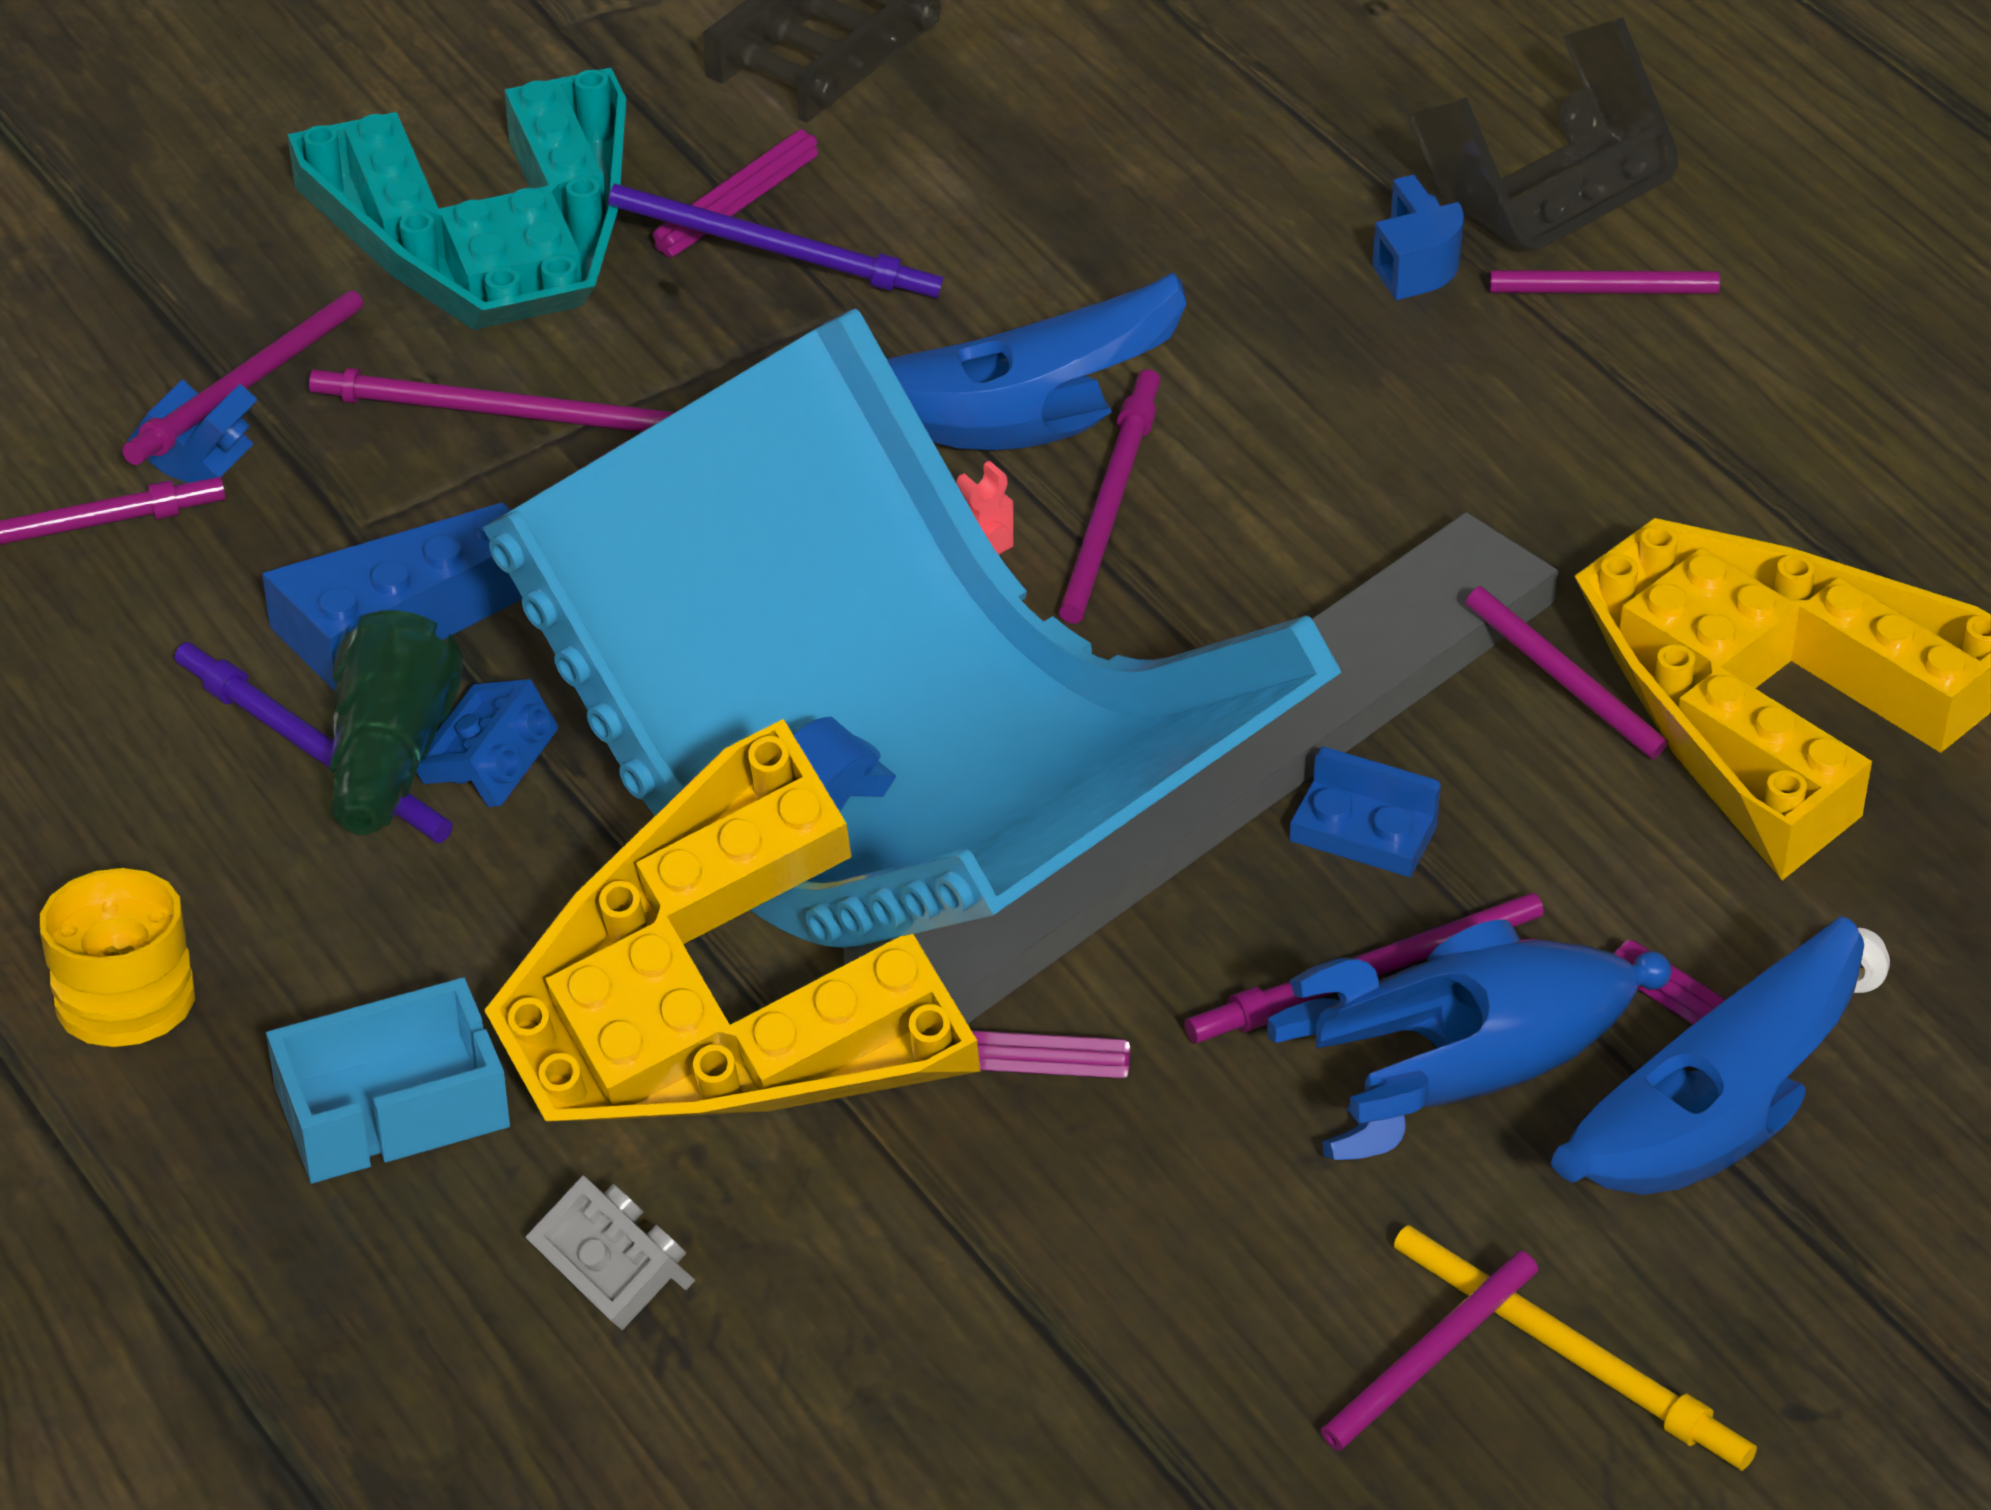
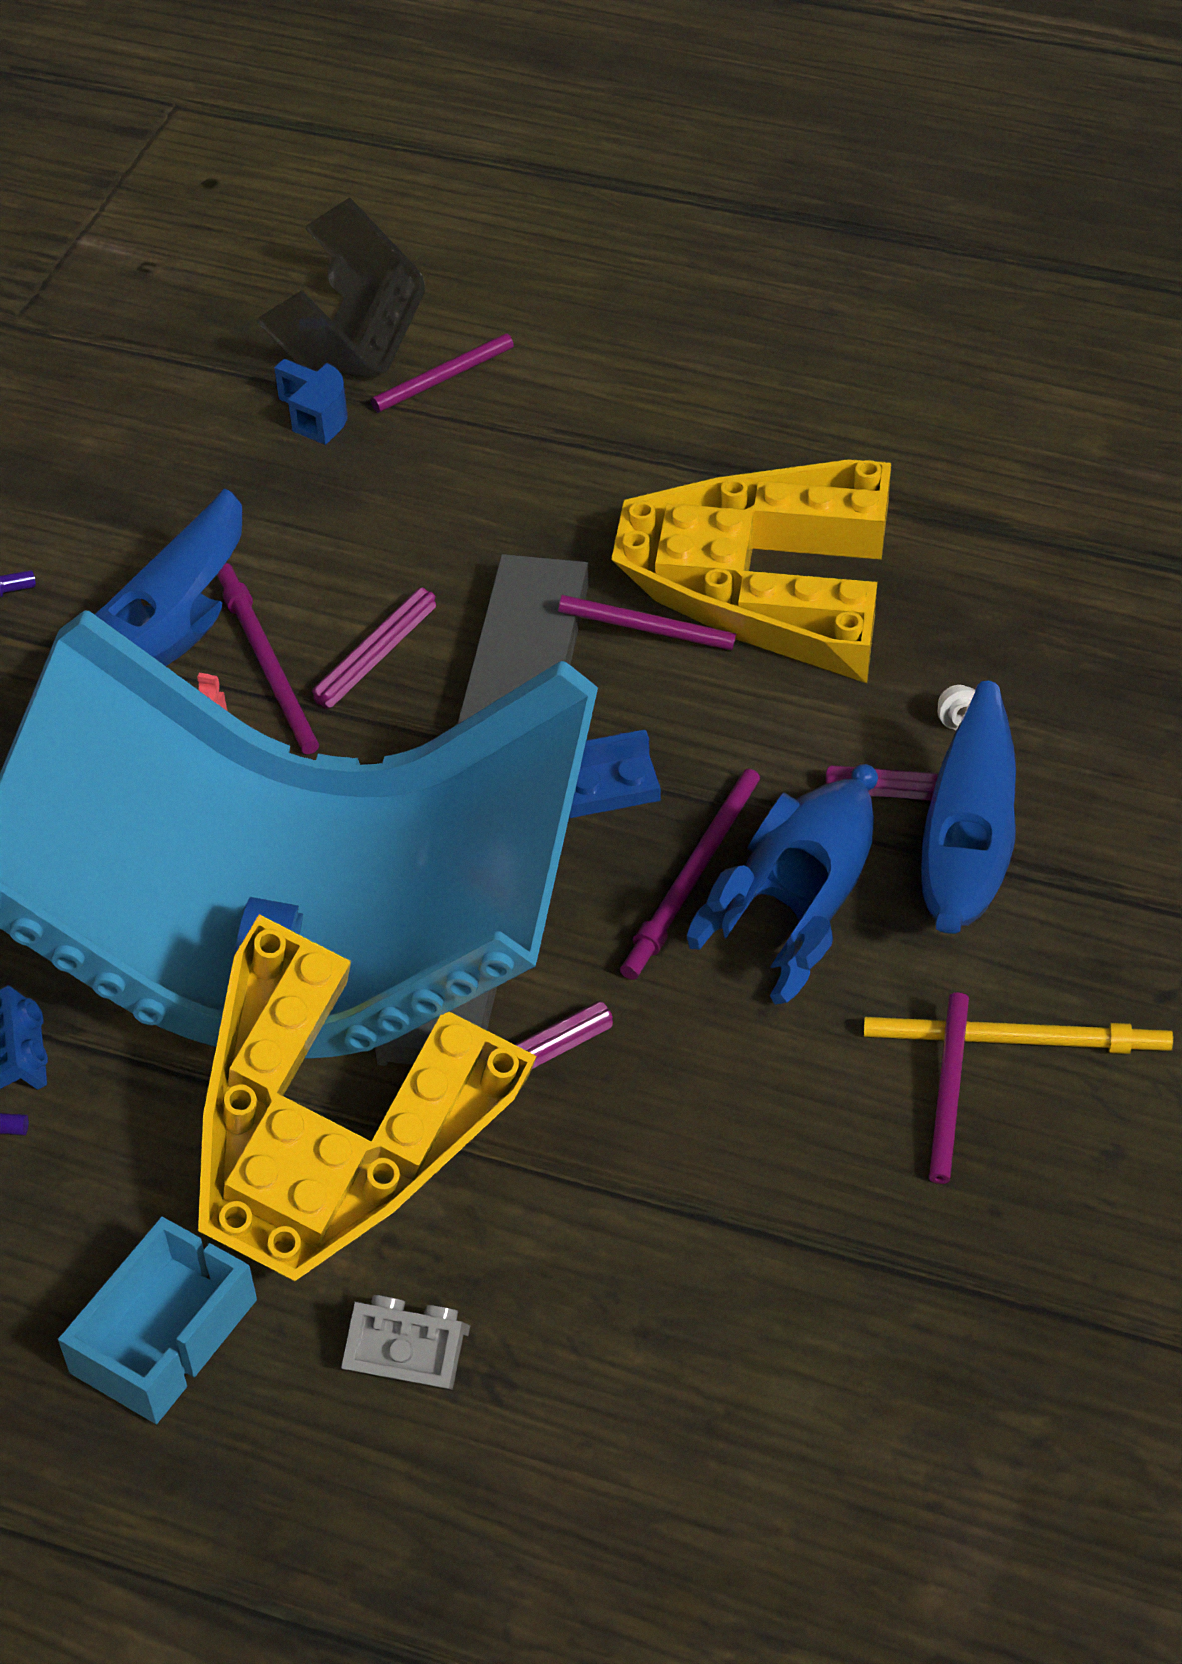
camera: 35 degrees left, 5 degrees up
none -> magenta axle [312,587,436,709]

